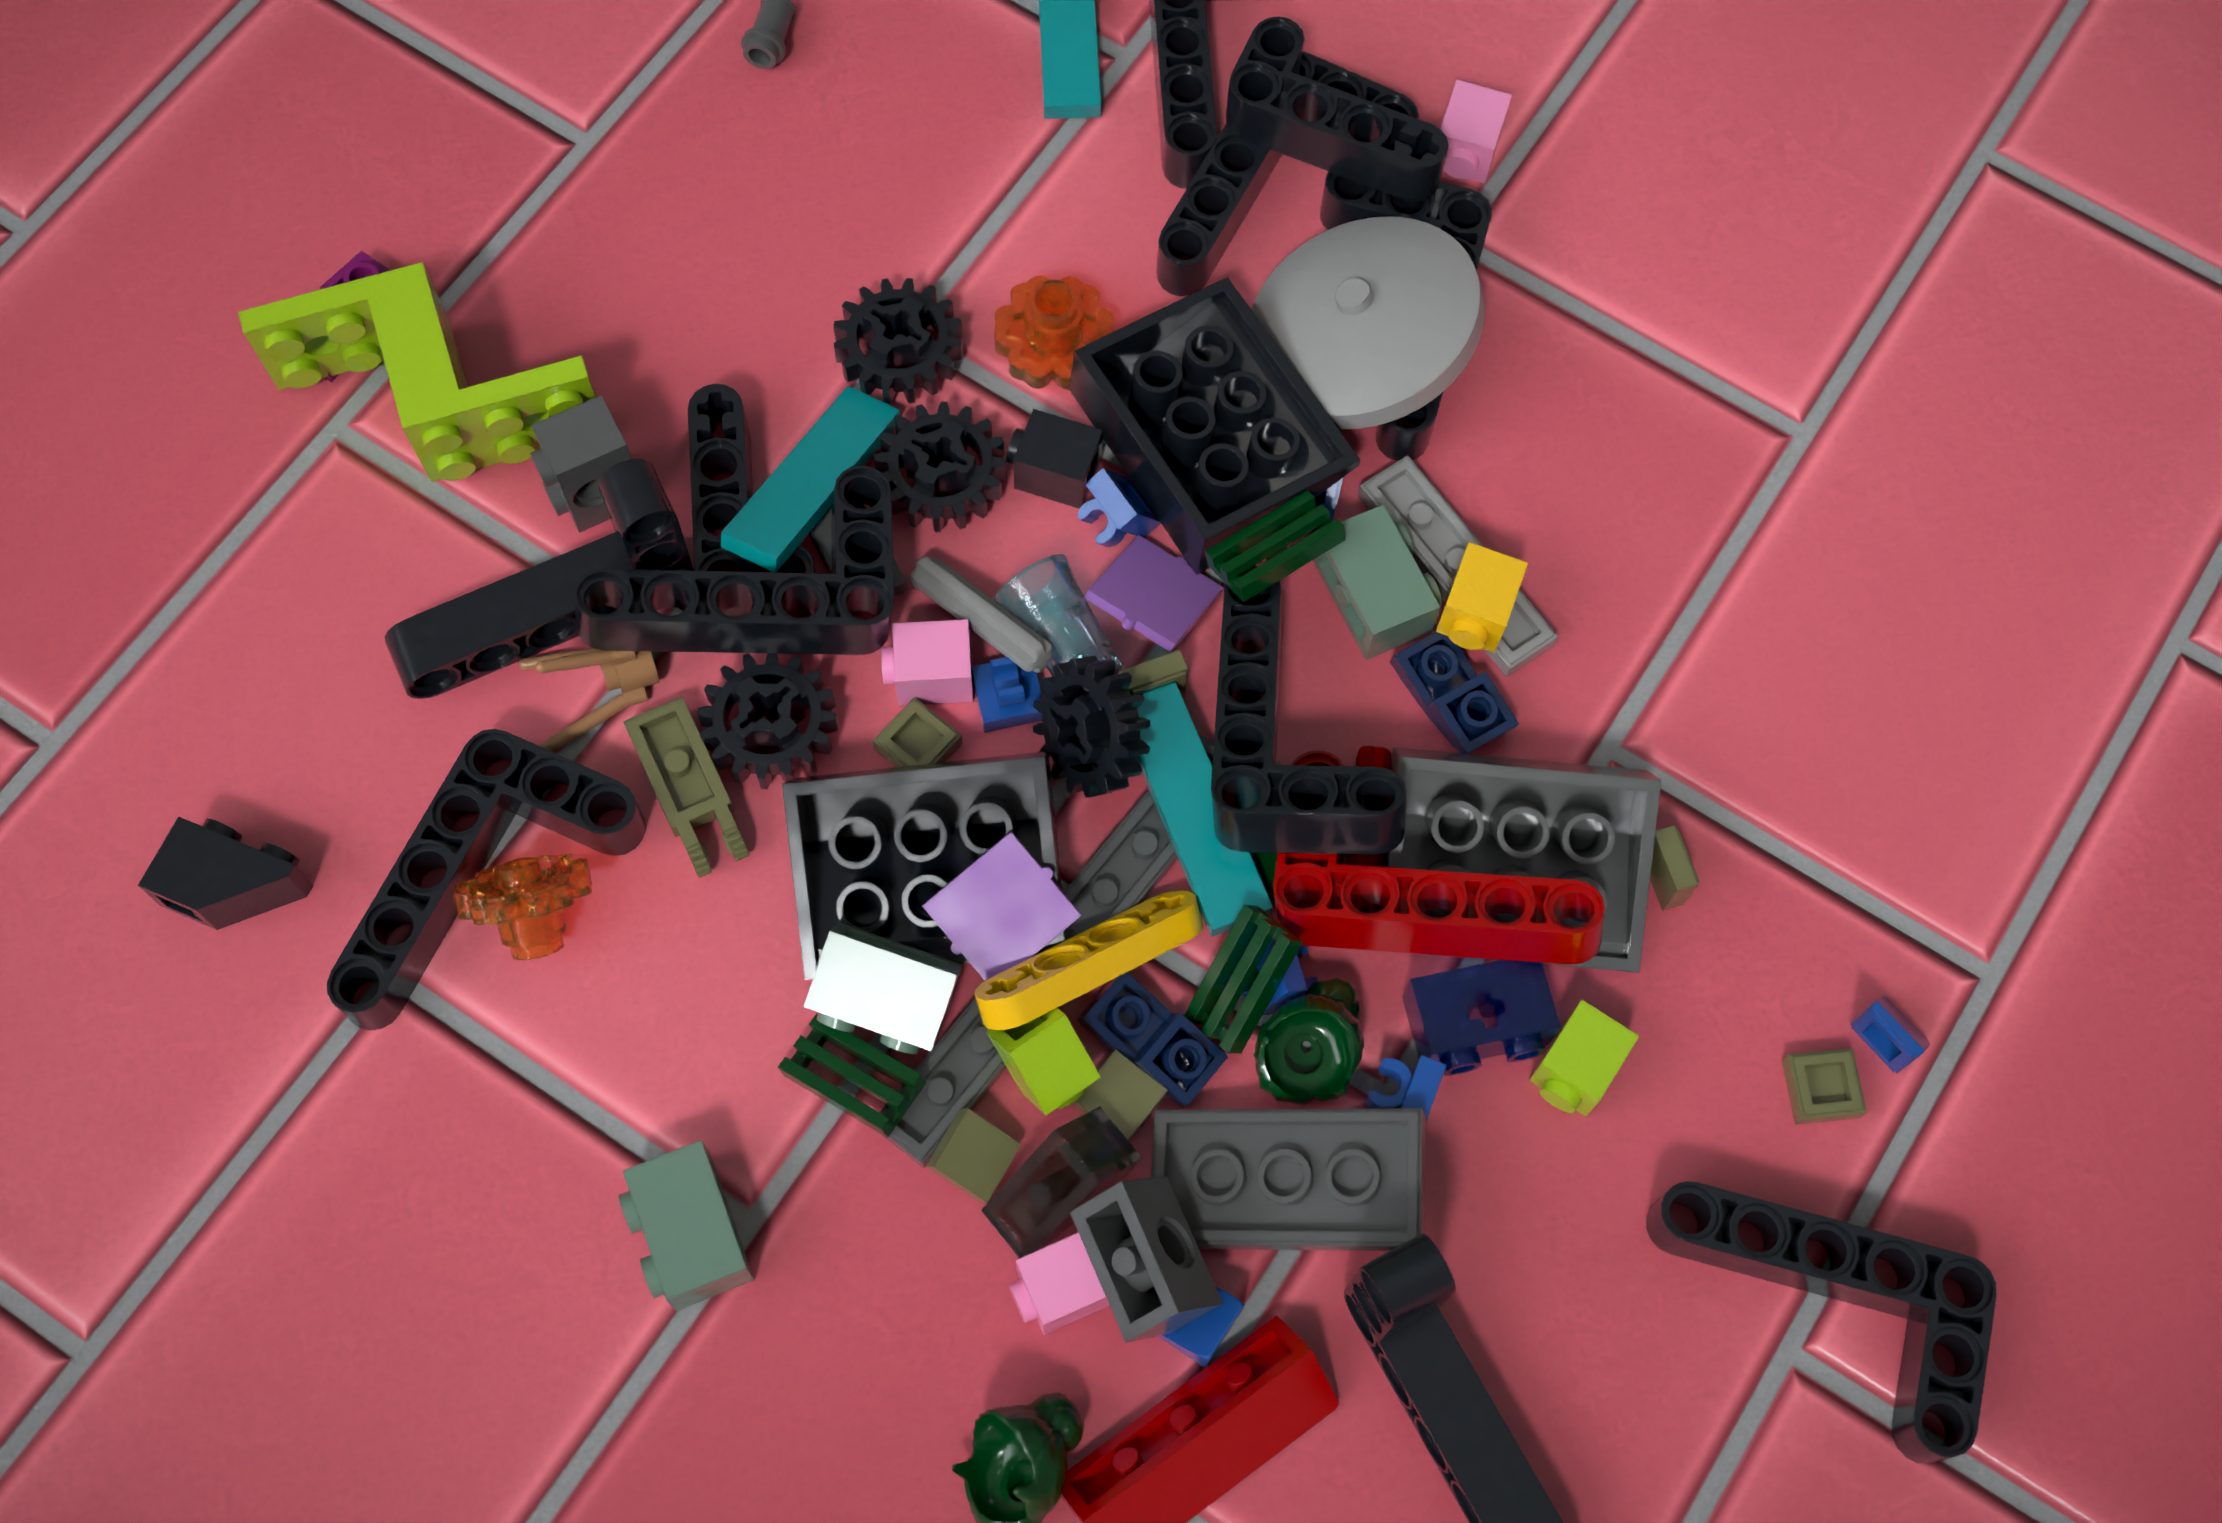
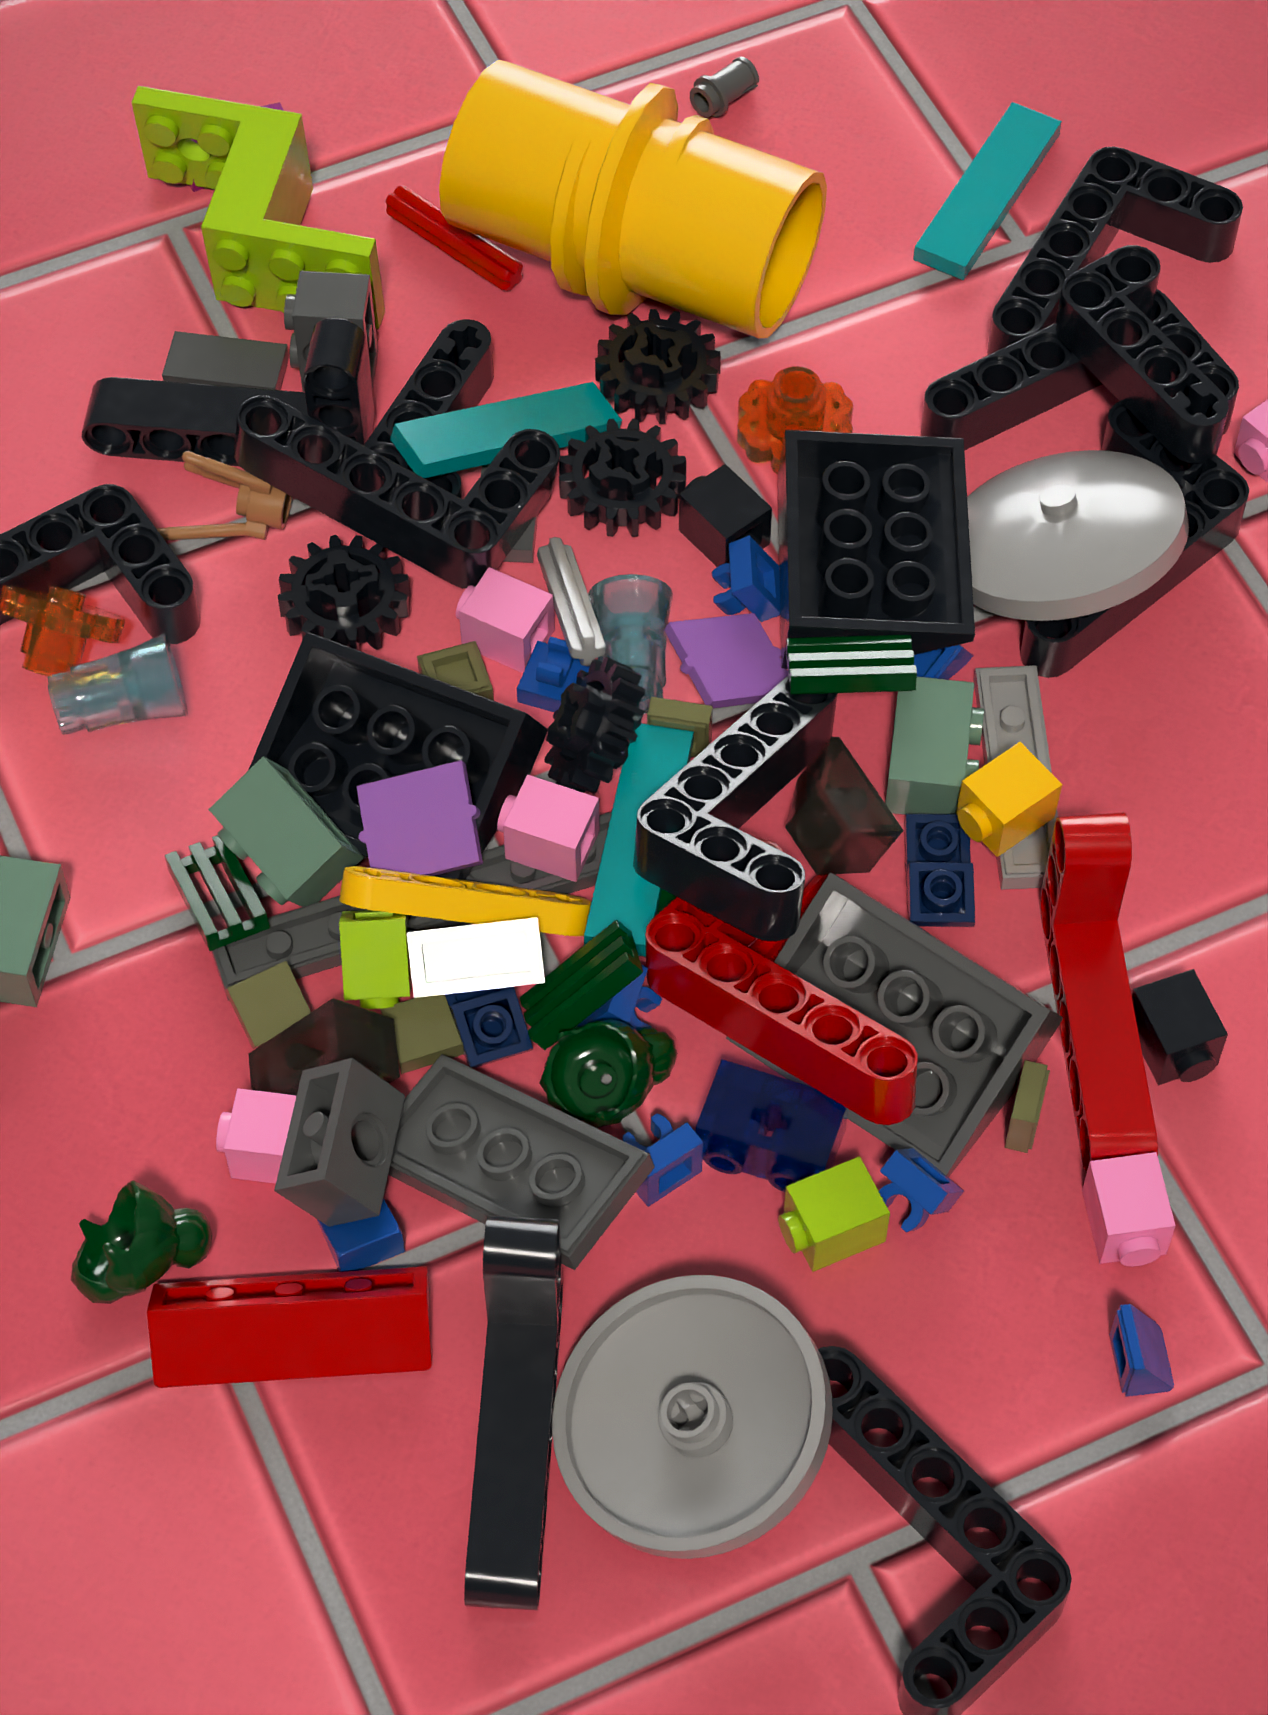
camera: 35 degrees right, 10 degrees down
olive hinge [623,696,750,878] -> none
olive tile [1782,1048,1867,1125] -> none
none -> clear light blue plant [47,633,188,735]
none -> dark grey tile [162,331,289,390]
none -> red axle [385,186,523,291]
none -> tile [407,917,545,998]
none -> yellow piece [439,60,827,338]
none -> bright pink brick [497,774,600,882]
none -> light grey dish [552,1275,833,1559]
none -> clear smoke slope [785,737,904,875]
none -> blue tile [879,1148,964,1232]
none -> red beam [1041,812,1158,1174]
none -> bright pink brick [1082,1152,1176,1267]
none -> black brick [1132,969,1228,1086]

